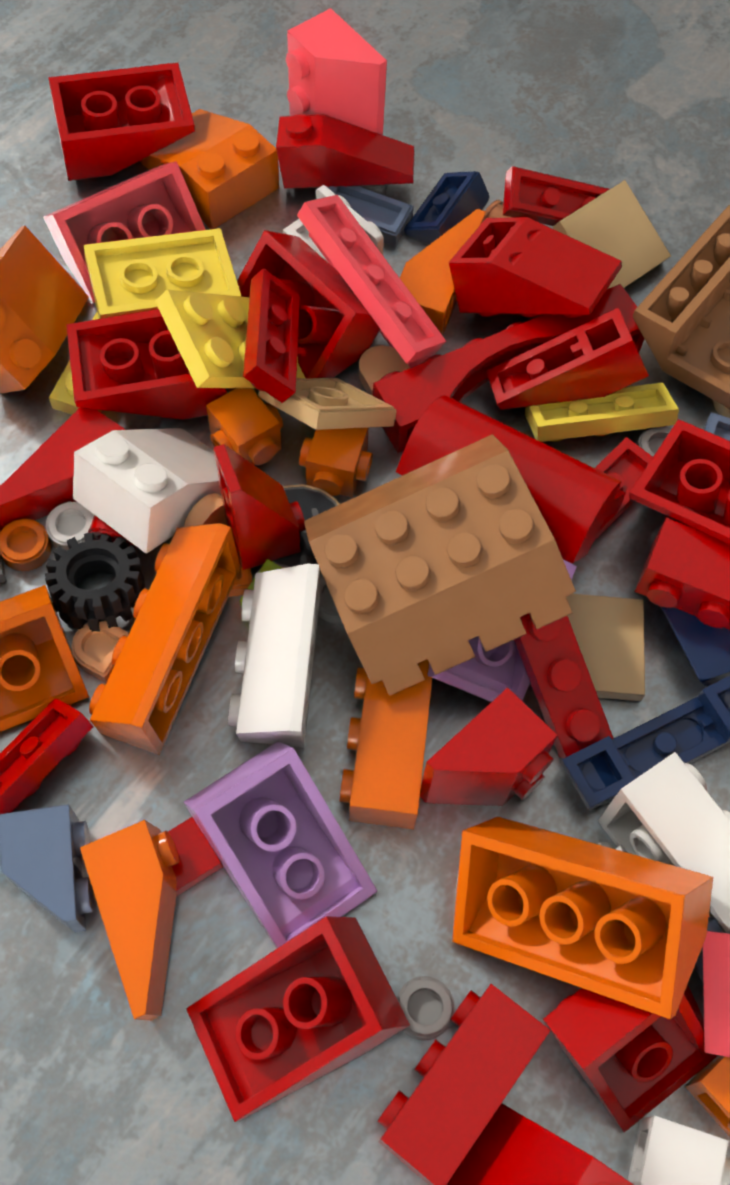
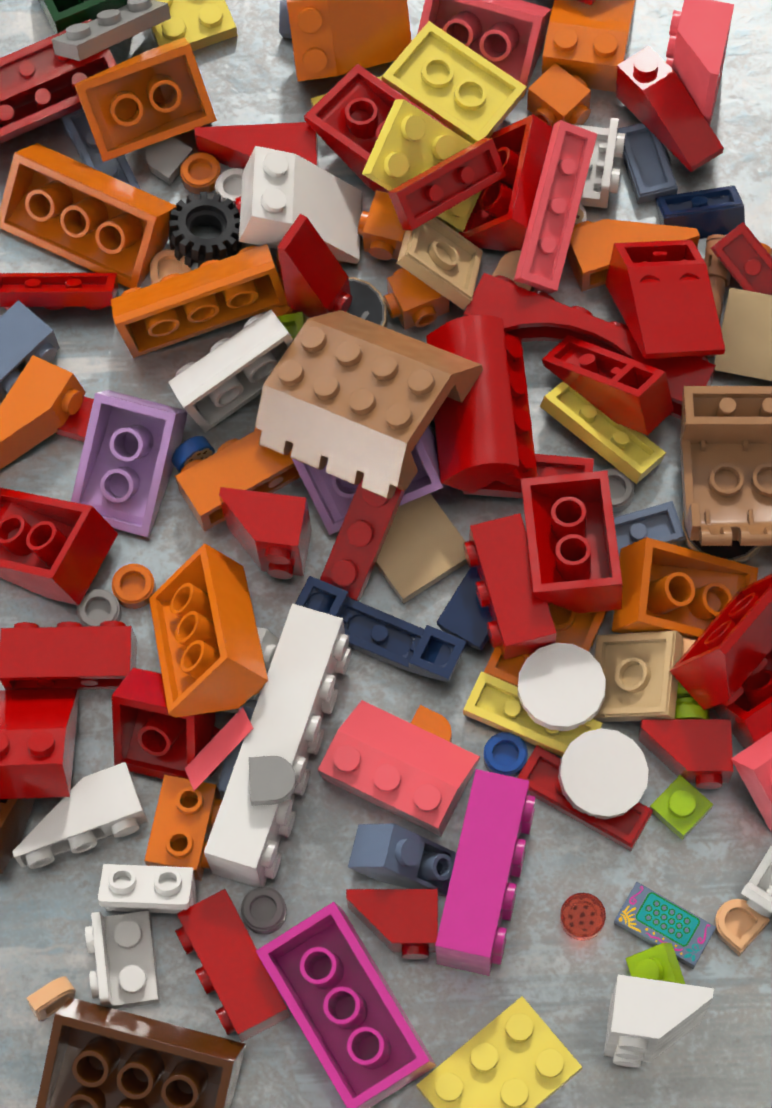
camera: 60 degrees right, 5 degrees up
none -> orange tile [112,564,156,609]
none -> blue tile [171,436,215,473]
none -> orange brick [527,63,591,127]

